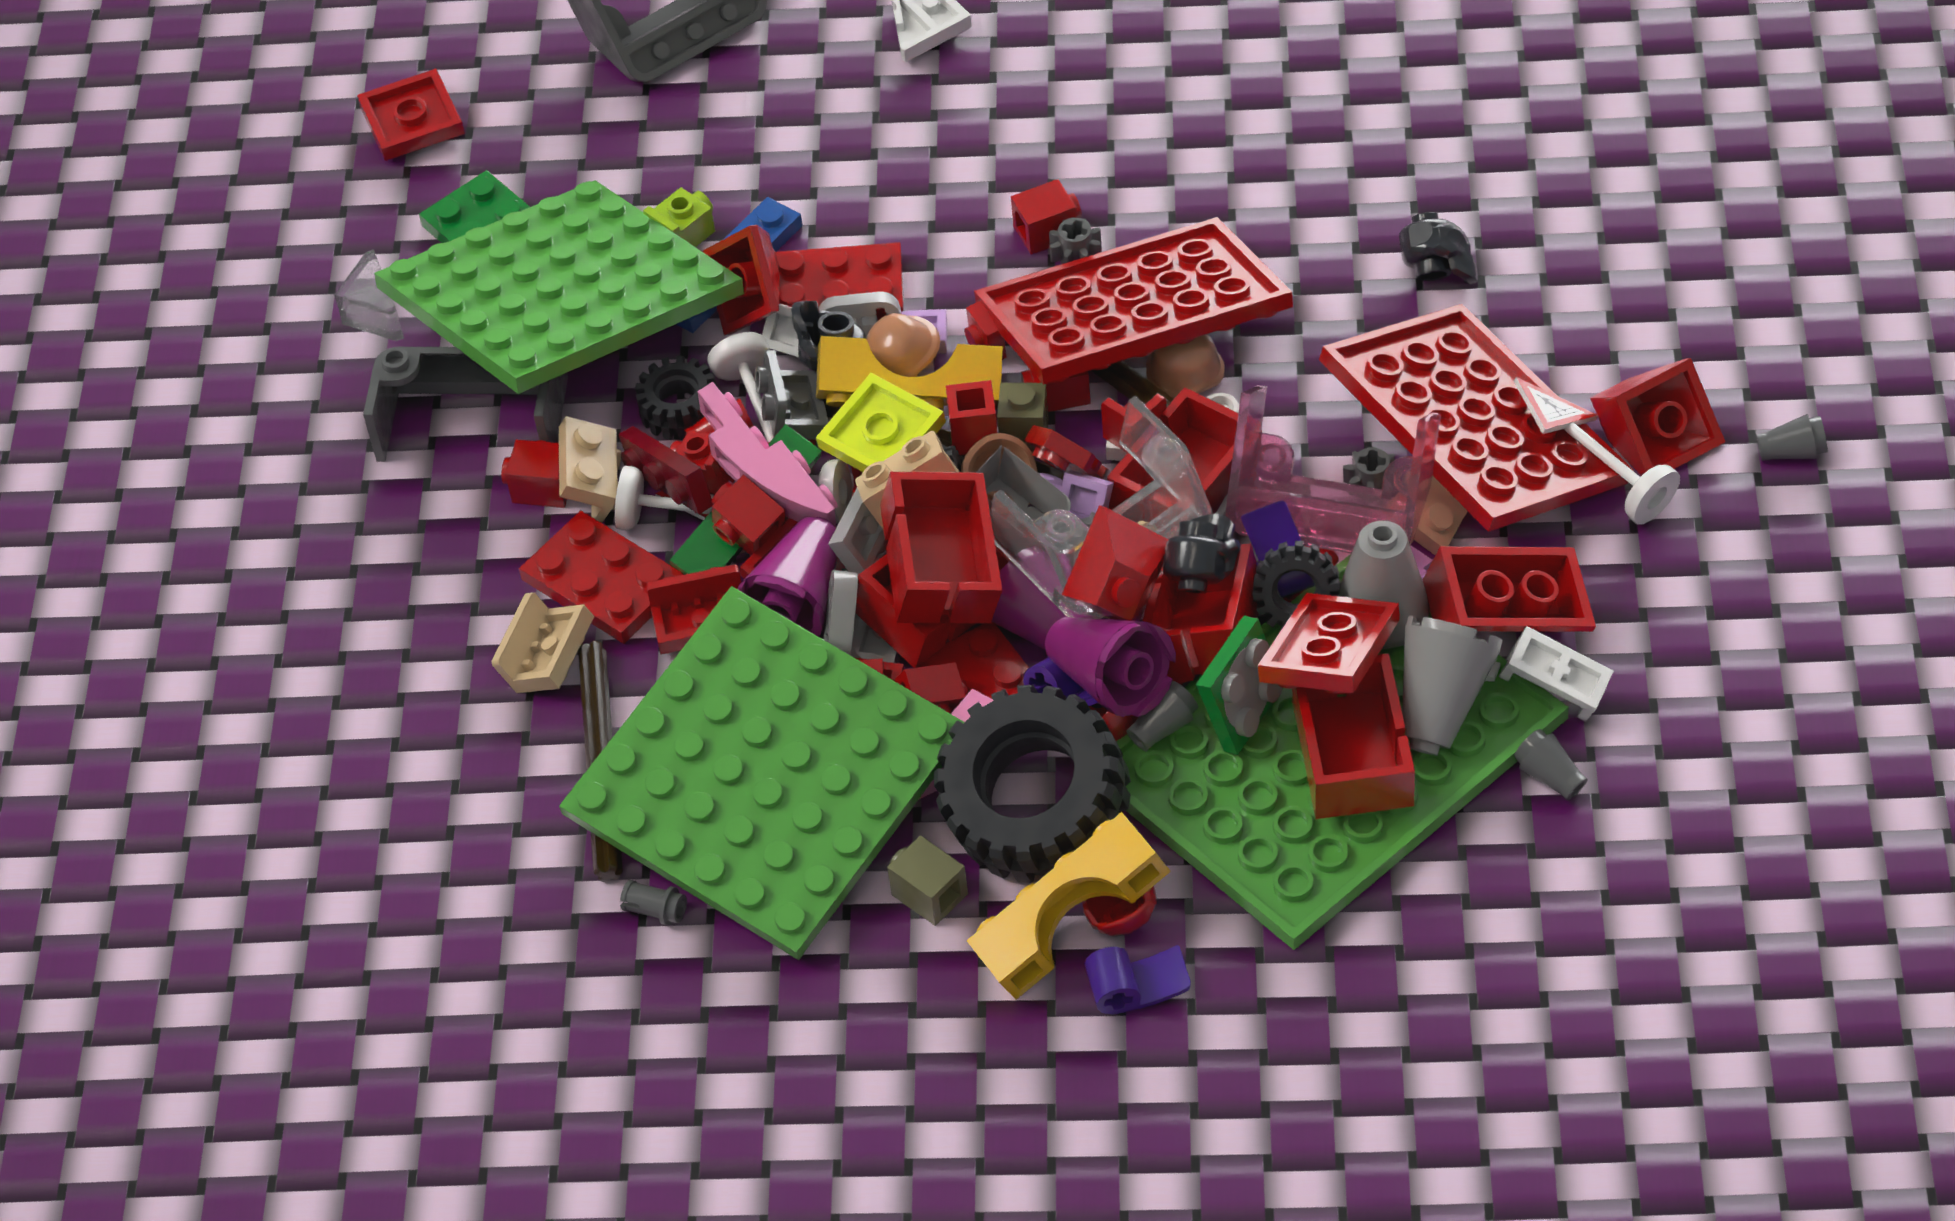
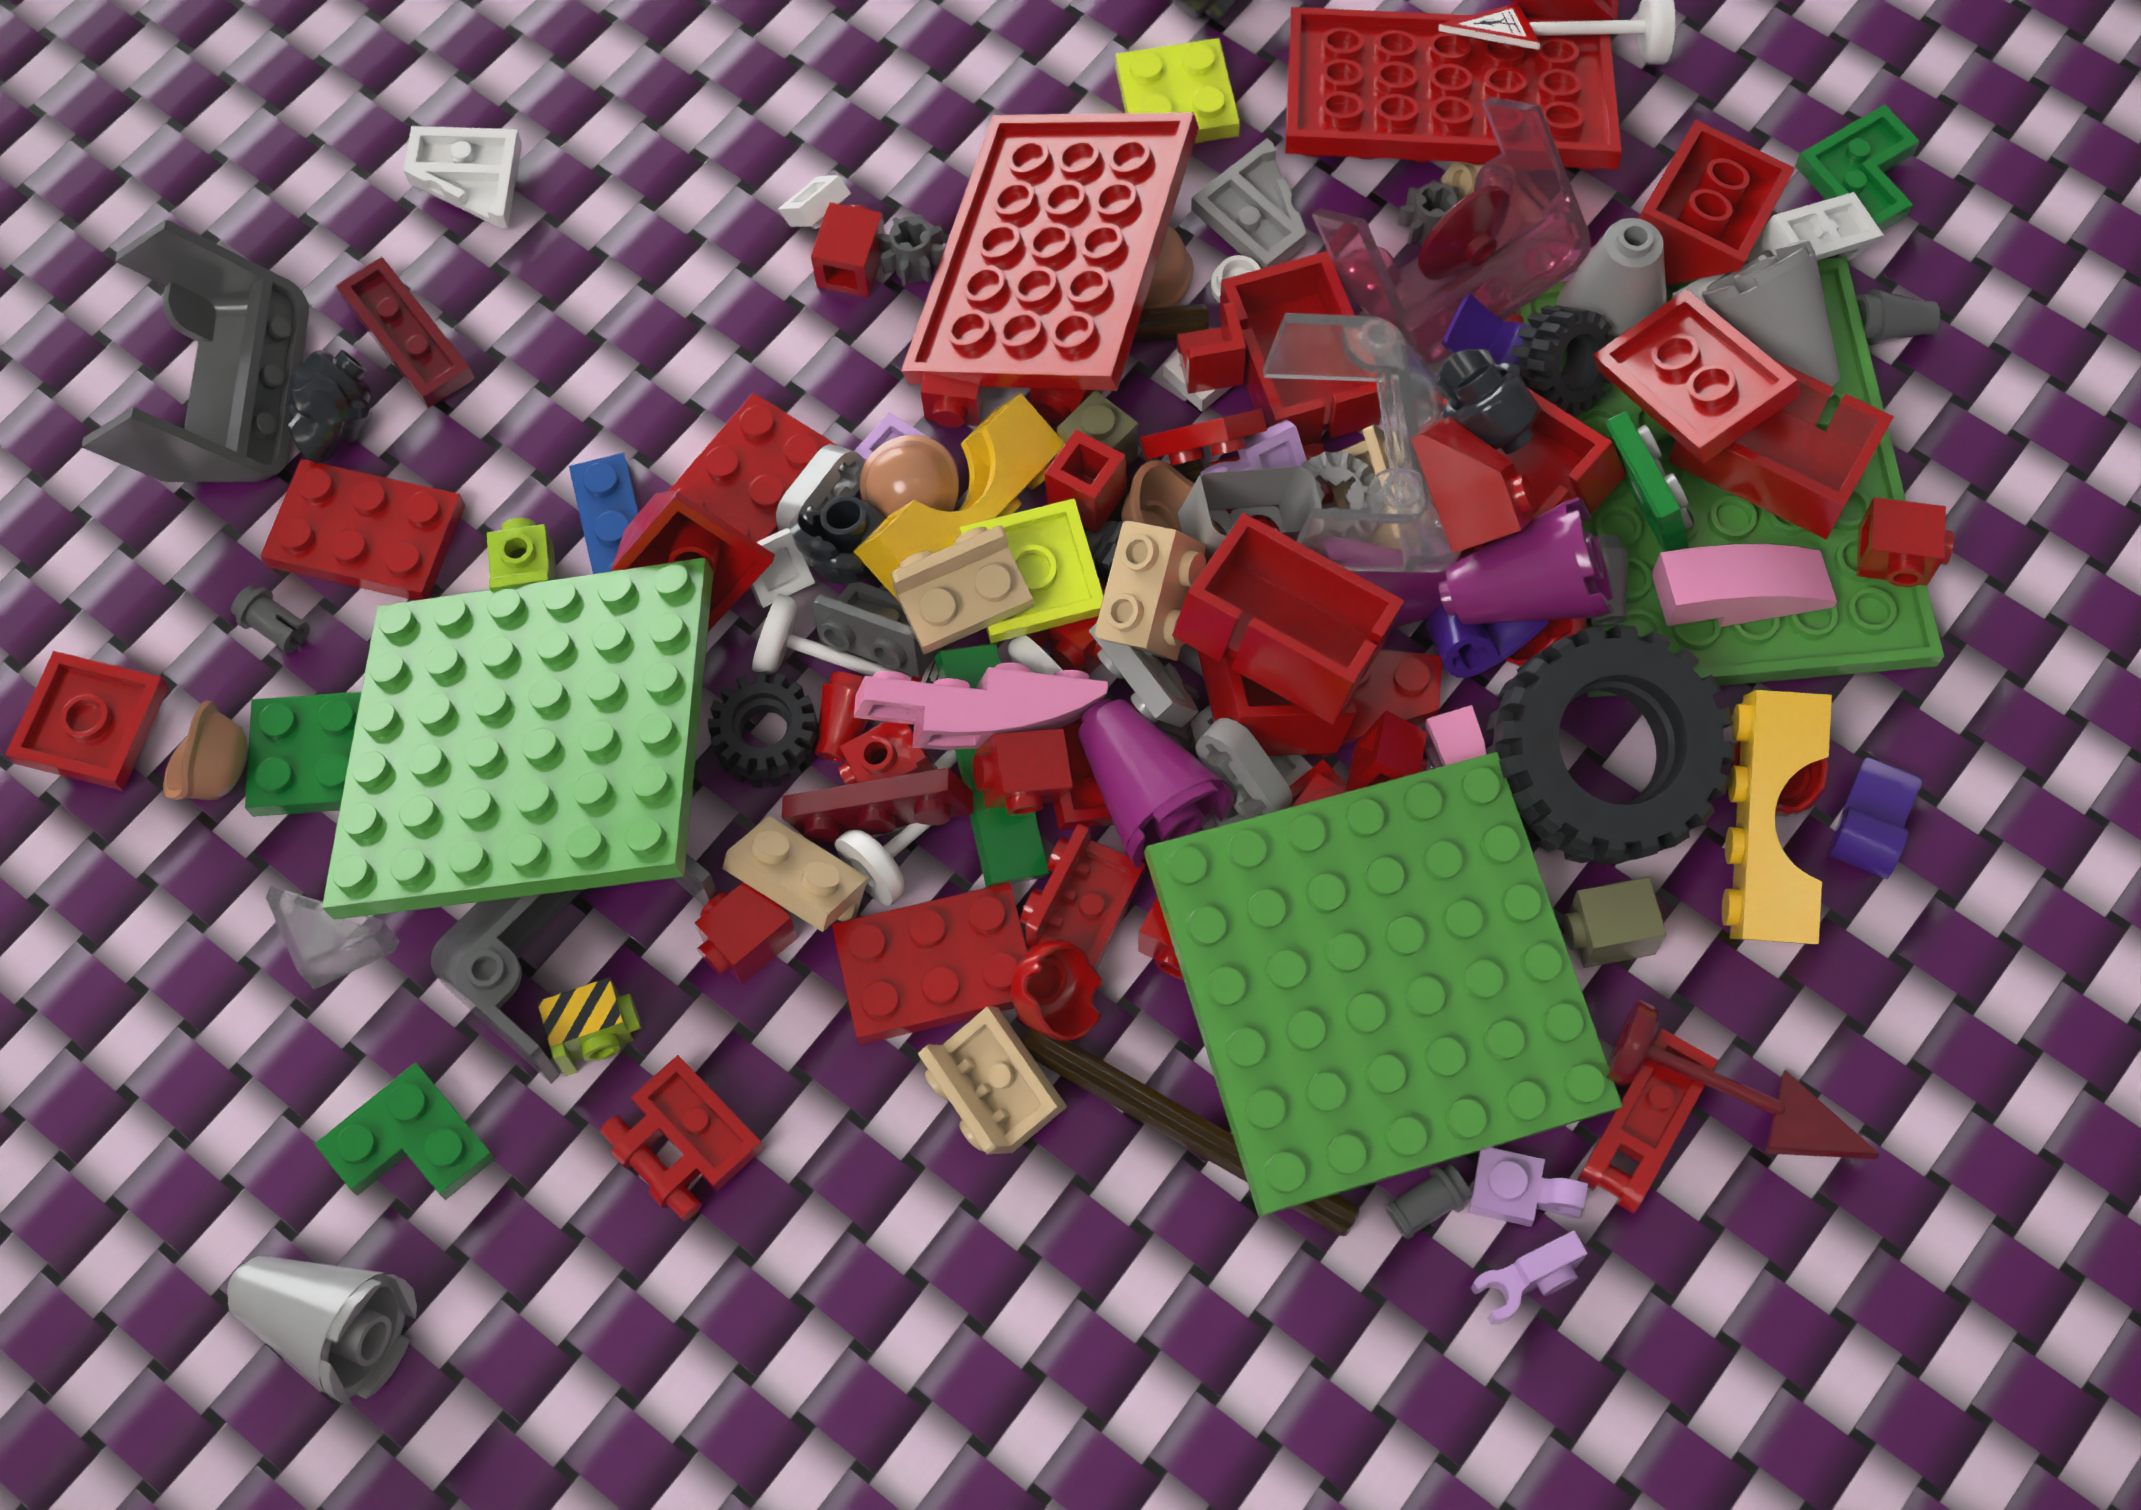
camera: 55 degrees left, 15 degrees up
none -> nougat helmet [163,700,247,800]
none -> light grey cone [227,1256,417,1404]
none -> dark grey pin [231,586,310,654]
none -> red plate [260,459,465,601]
none -> black head [285,350,372,463]
none -> green plate [314,1062,496,1200]
none -> dark red plate [335,257,475,409]
none -> brick [537,977,642,1076]
none -> red plate [600,1055,764,1222]
none -> white plate [778,175,851,229]
none -> tan bracket [891,525,1034,655]
none -> red hair [1011,940,1103,1041]
none -> neon yellow plate [1115,38,1240,143]
none -> light grey wing [1191,138,1307,269]
none -> dark red dish [1418,185,1510,281]
none -> lavender plate [1468,1148,1588,1227]
none -> lavender plate [1471,1231,1588,1325]
none -> red plate [1577,1028,1719,1214]
none -> dark red piece [1606,999,1880,1159]
none -> bright pink slope [1651,544,1837,627]
none -> green plate [1795,104,1920,231]
none -> red brick [1856,497,1954,587]

